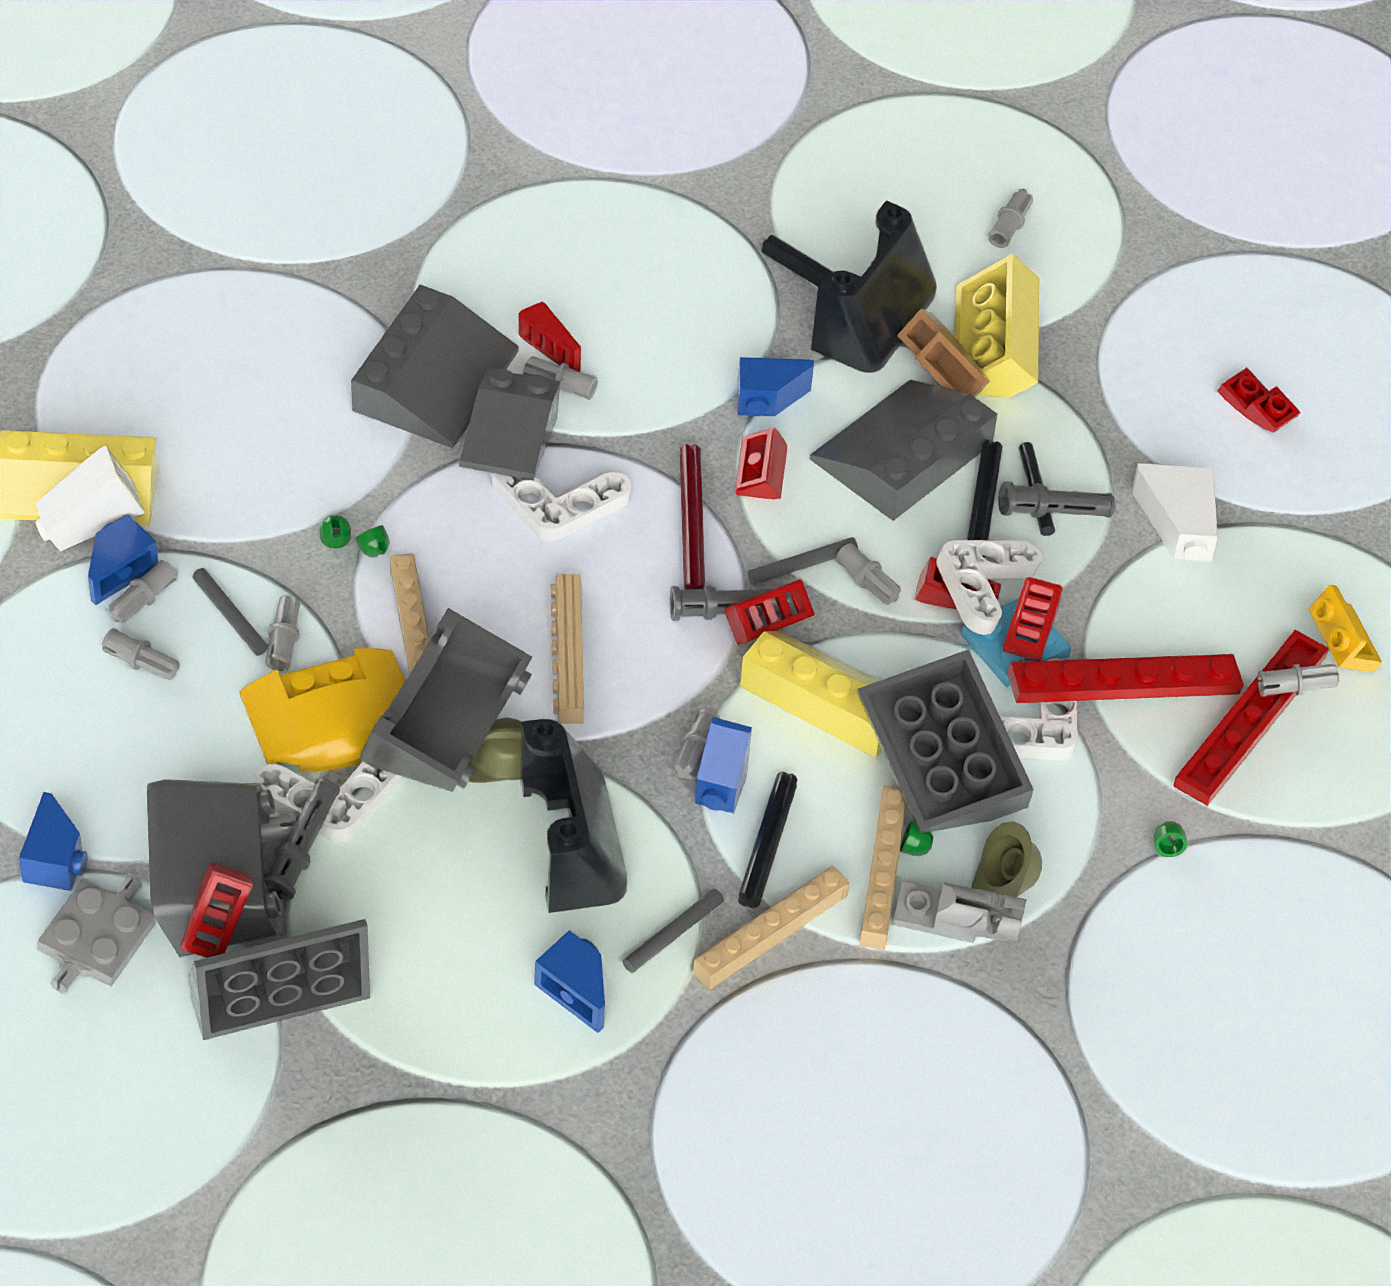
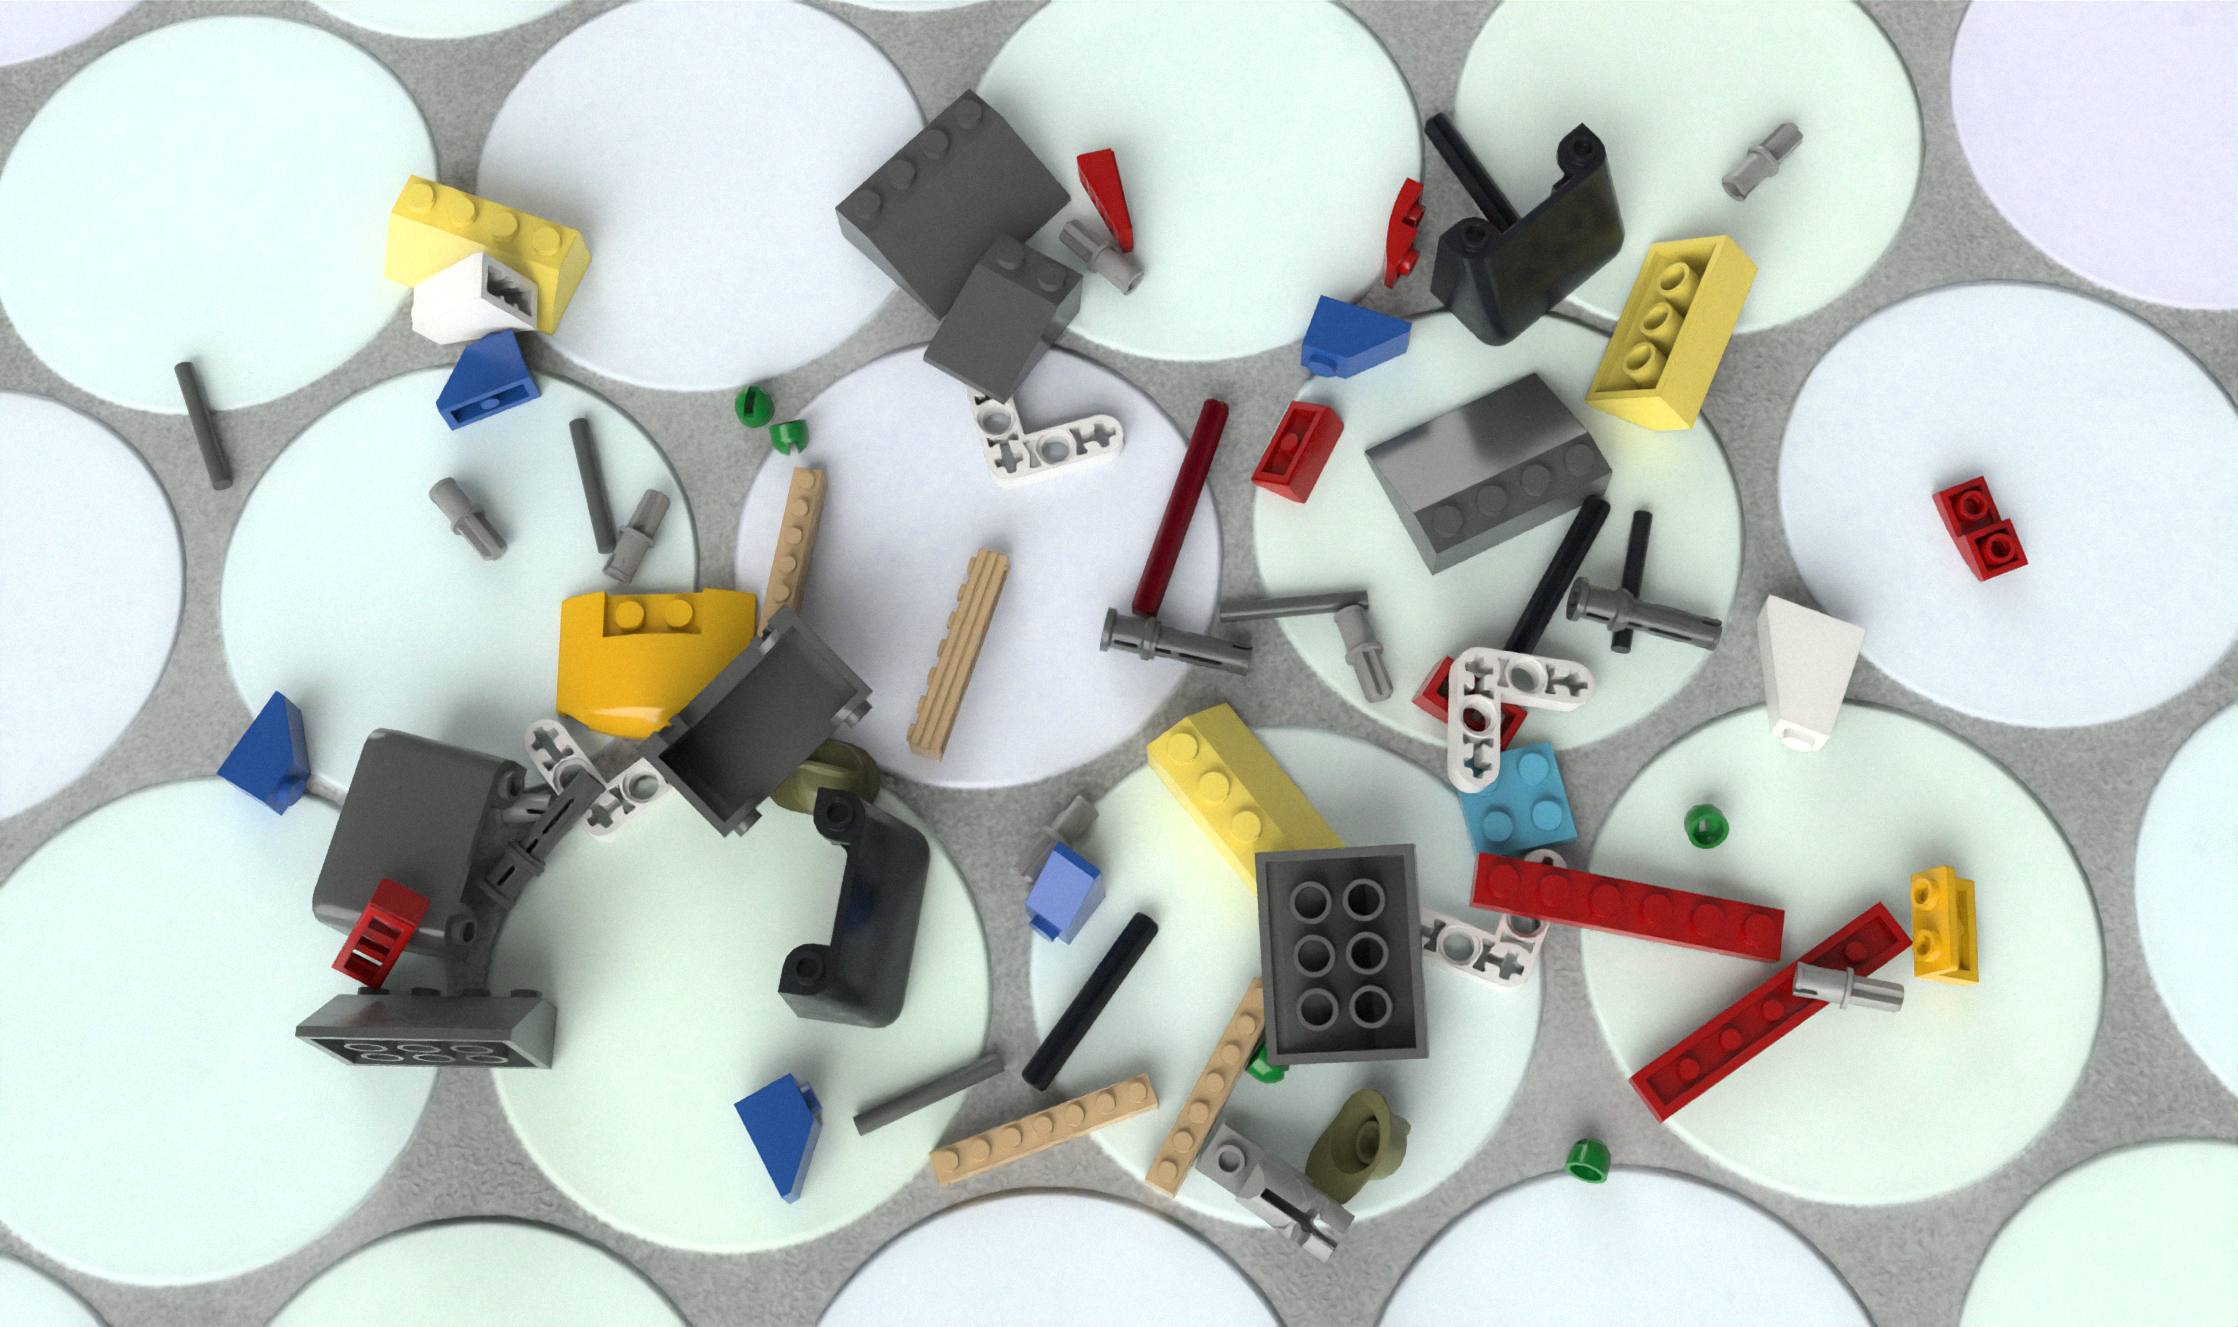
camera: 30 degrees right, 20 degrees up
light grey plate [37,875,156,993] -> none
light grey axle [108,560,177,623] -> none
red slope [724,579,815,645] -> none
medium nougat slope [897,309,990,397] -> none
red slope [1003,577,1063,661] -> none
none -> red slope [1383,177,1426,289]
none -> green hinge [1684,804,1729,849]

